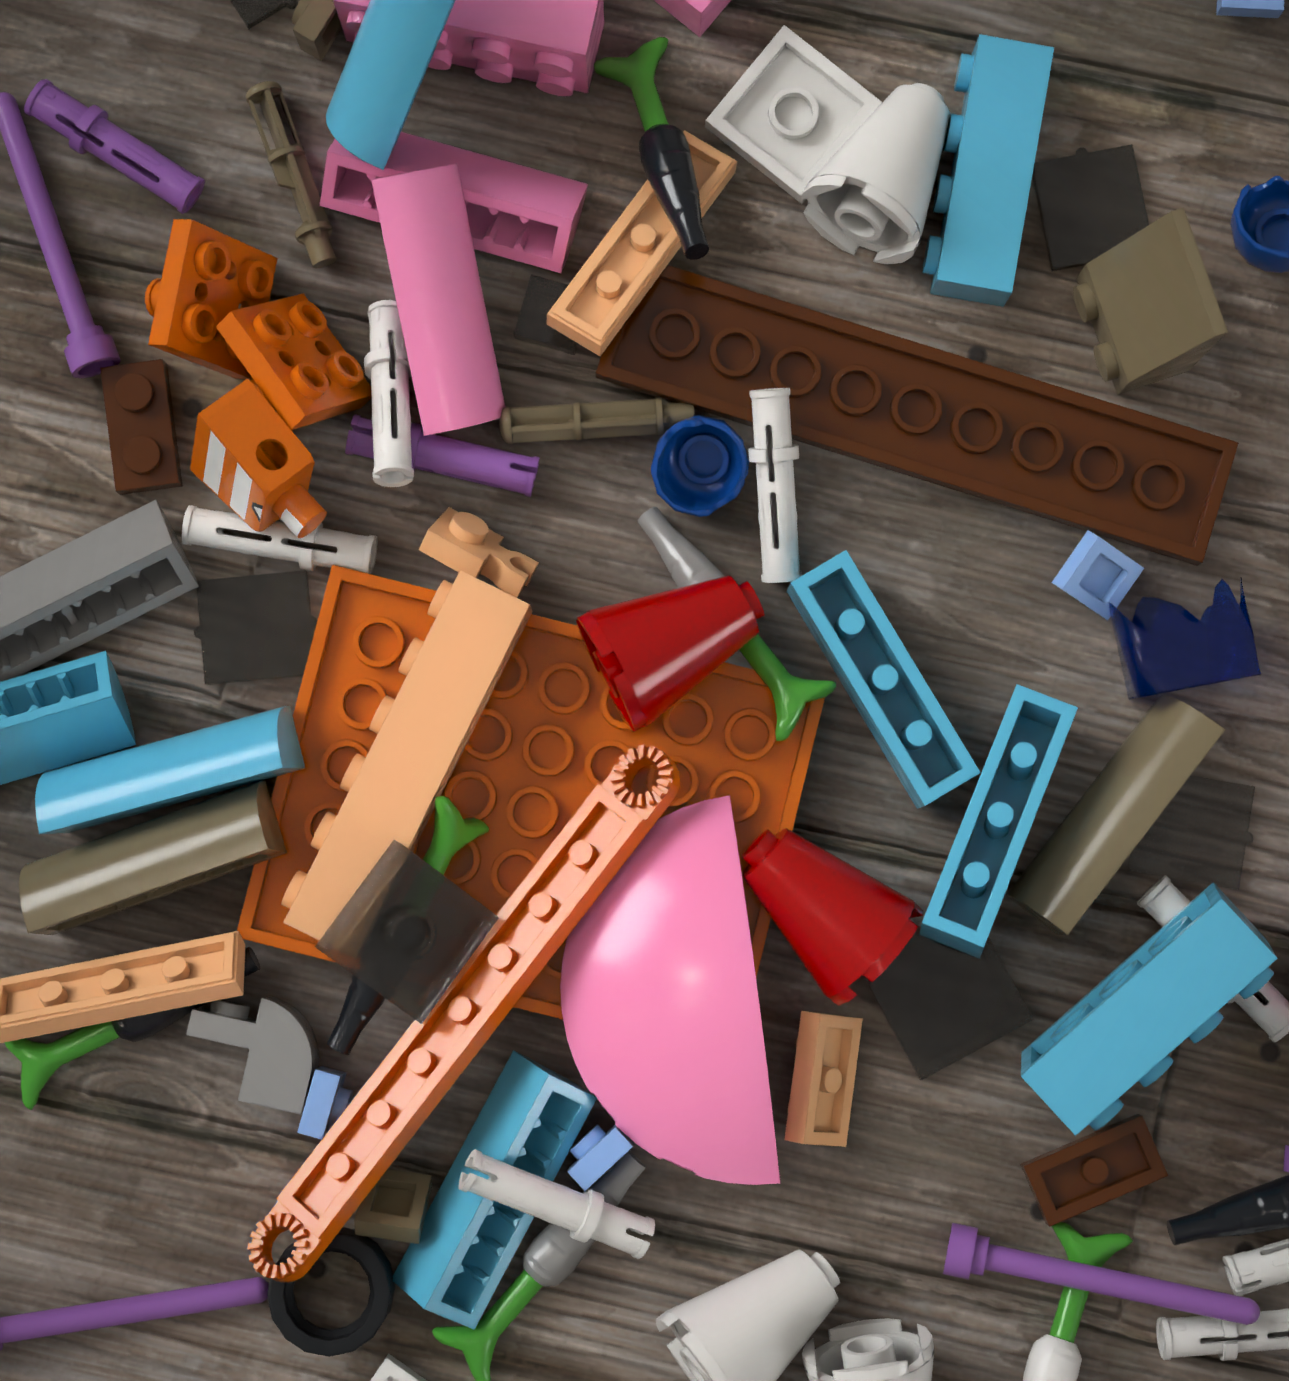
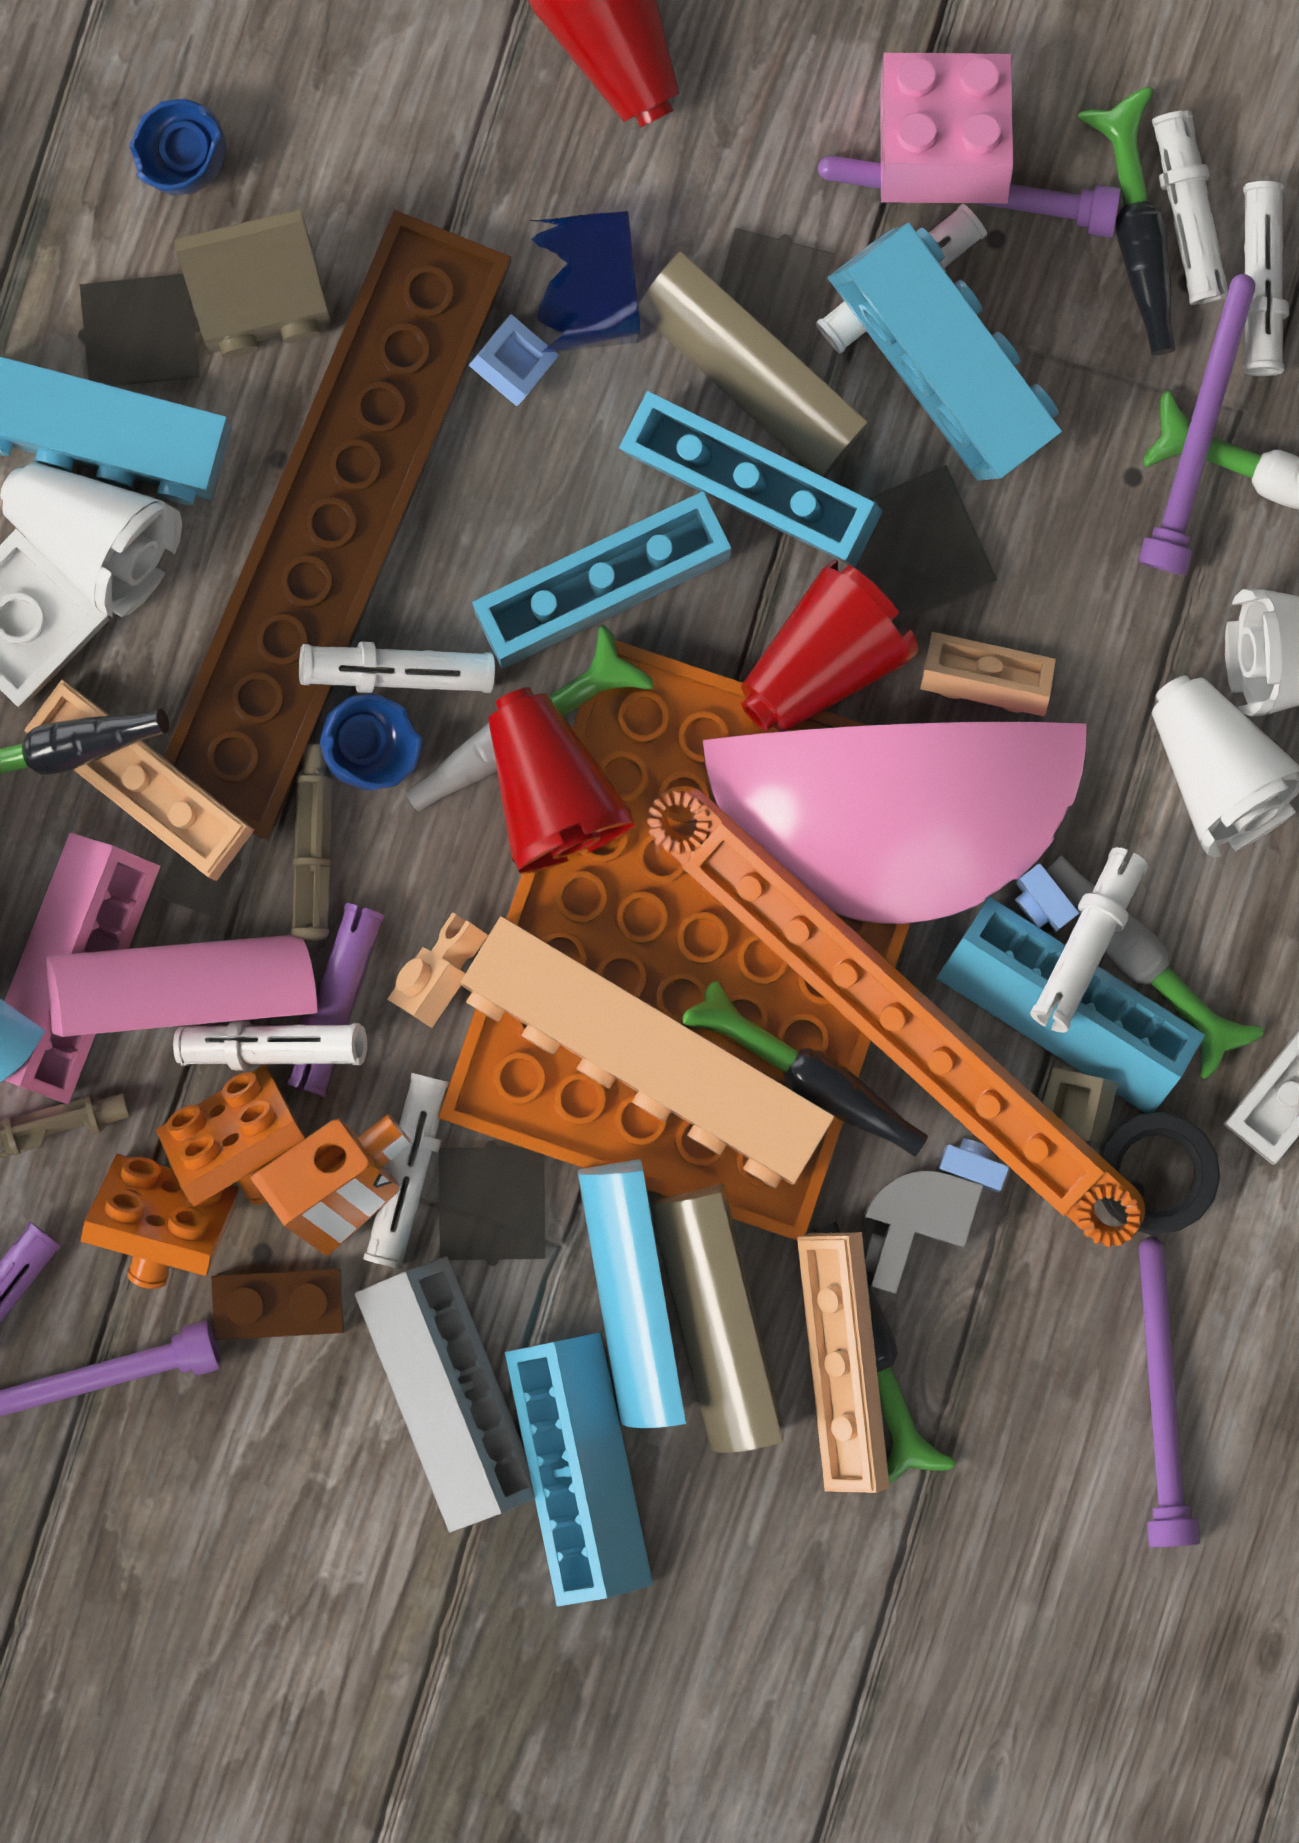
camera: 85 degrees left, 0 degrees up
clear smoke tile [315,840,499,1024] -> none
reddish brown plate [1020,1114,1168,1227] -> none

